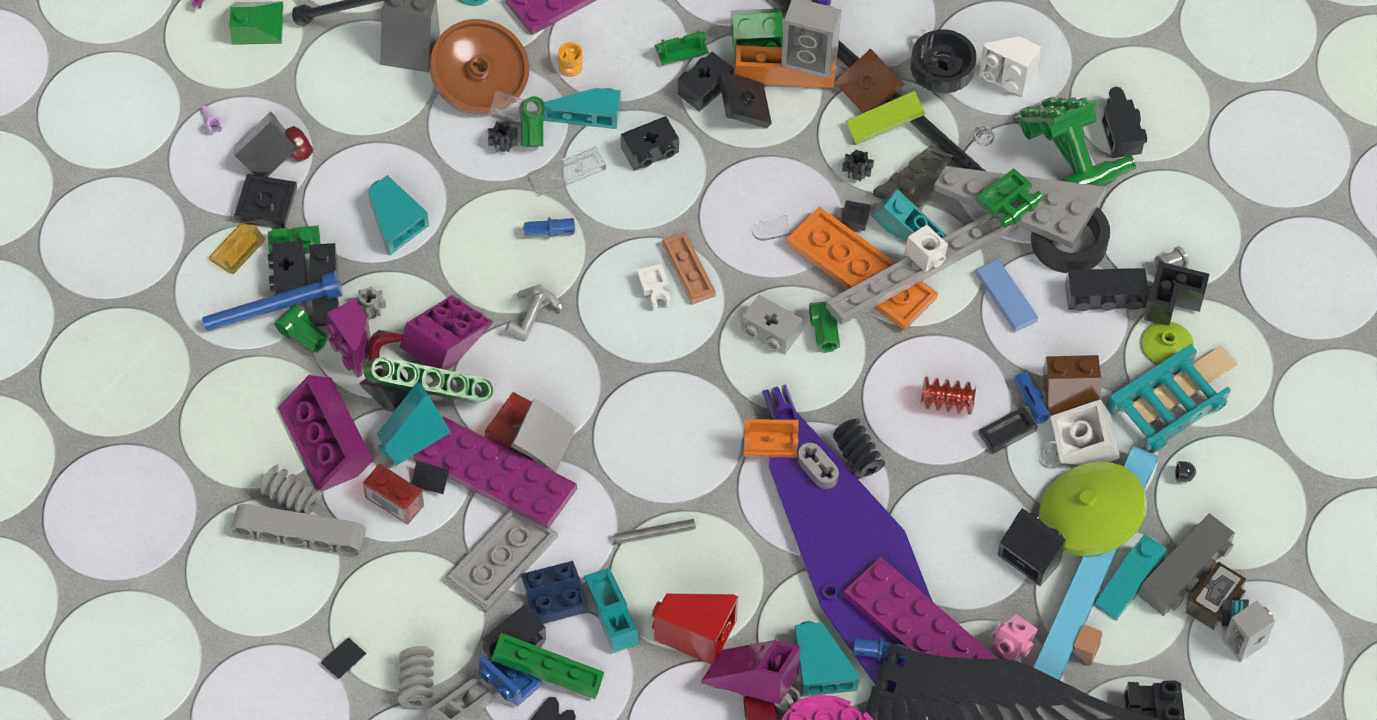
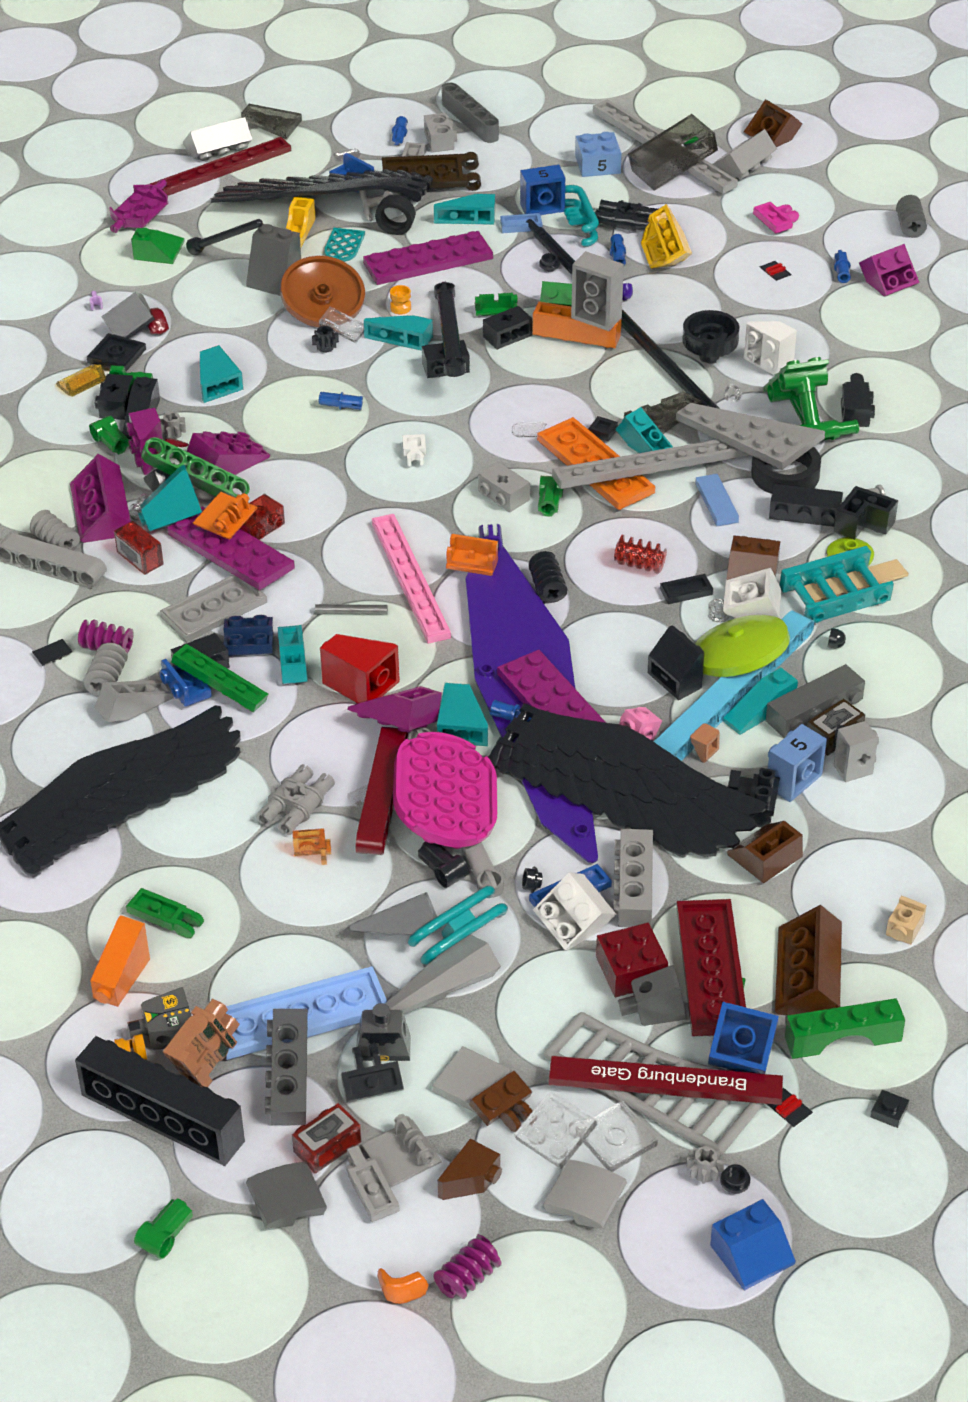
camera: 15 degrees right, 15 degrees down
blue piece [202,271,343,332] -> none
black piece [411,461,449,494] -> none
light grey piece [505,284,563,341] -> none
light grey slope [511,399,576,473] -> none
green piece [519,96,546,147] -> none
clear tile [527,146,606,197] -> none
nougat tile [662,232,716,305] -> none
black plate [719,72,772,128] -> none
light grey beam [798,443,839,489] -> none
reddish brown plate [834,48,904,113] -> none
black gear [842,149,874,182] -> none
lime tile [846,91,925,144] -> none
white brick [905,225,948,272] -> none
green plate [976,168,1044,228] -> none
blue pin [1014,372,1051,424] -> none
none -> magenta piece [78,619,134,654]
none -> clear pin [129,493,150,521]
none -> orange hinge [193,492,257,540]
none -> bright pink tile [372,514,451,644]
none -> black piece [434,281,466,377]
none -> medium blue brick [767,724,827,802]

